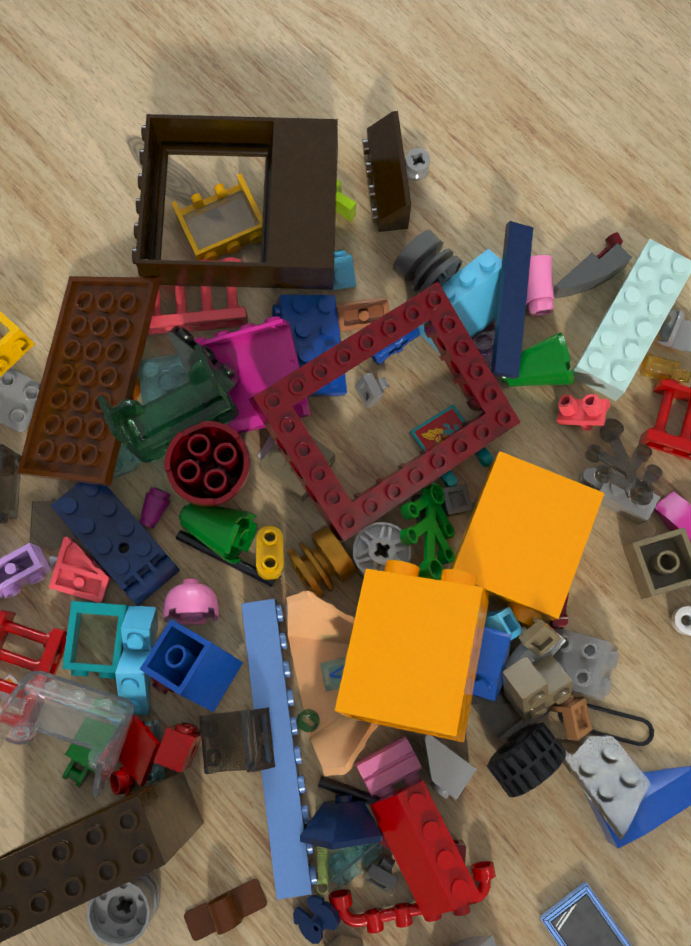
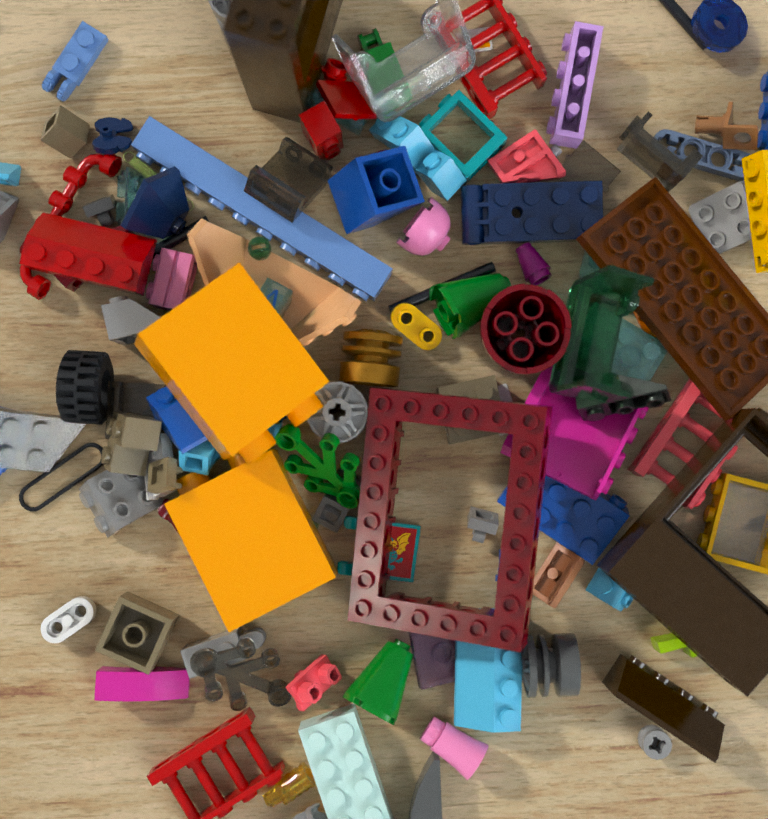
camera: 125 degrees right, 10 degrees up
reddish brown piece [184,879,267,941] -> none
dark blue tile [491,221,534,379] -> none
medium nougat bracket [548,694,592,741] -> none

